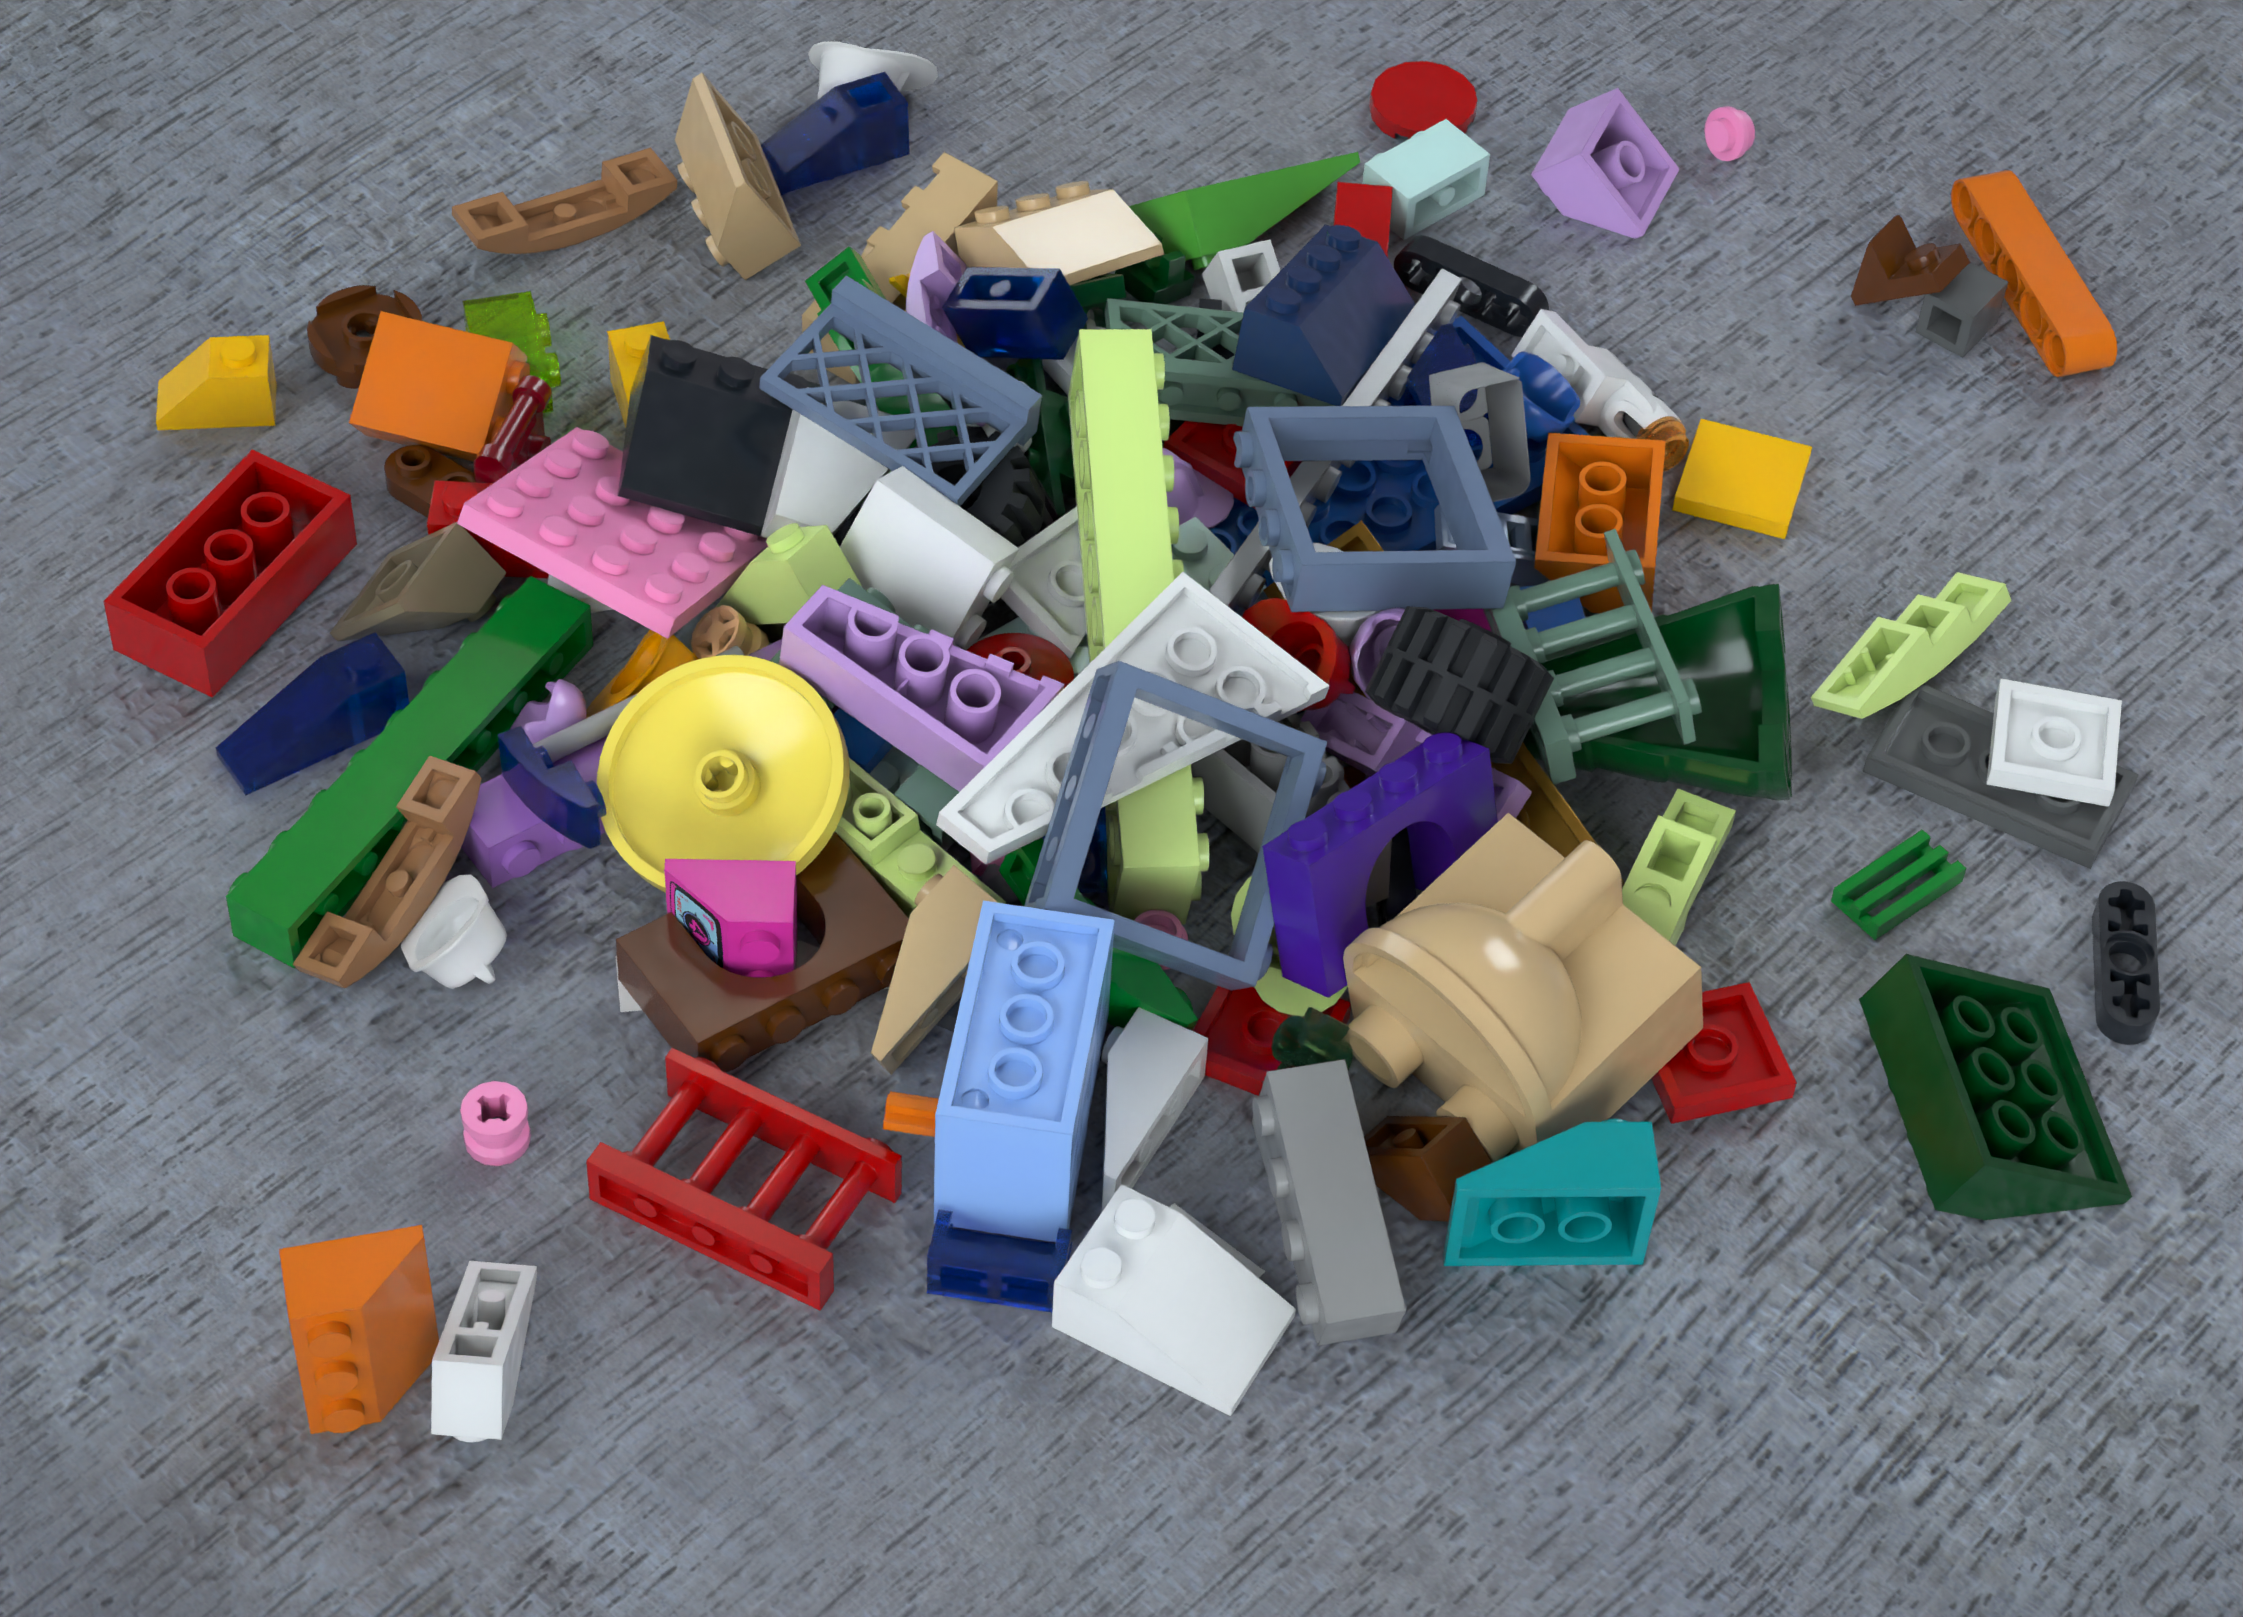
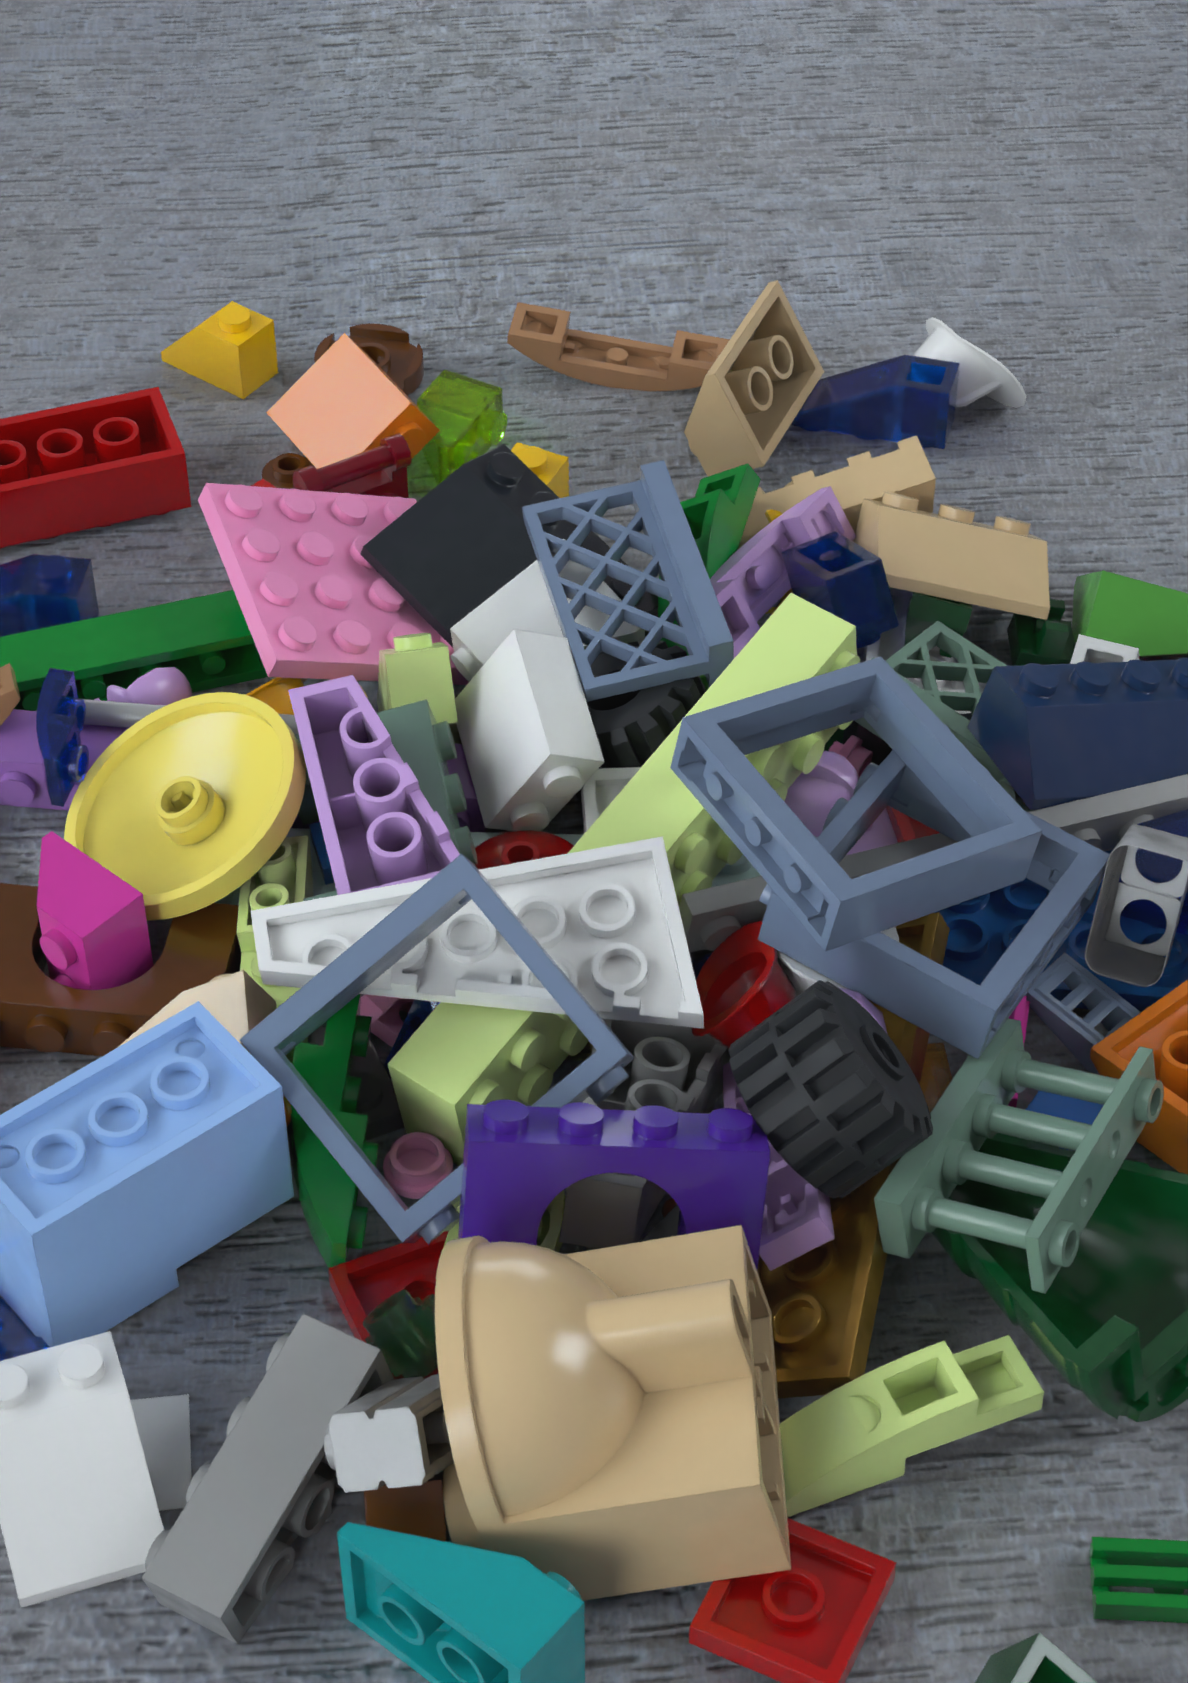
camera: 45 degrees right, 5 degrees down
dark tan slope [330,522,506,641] -> none
white slope [1101,1007,1208,1211] -> none
none -> brick [324,1374,454,1493]
none -> sand blue window [670,656,1042,952]

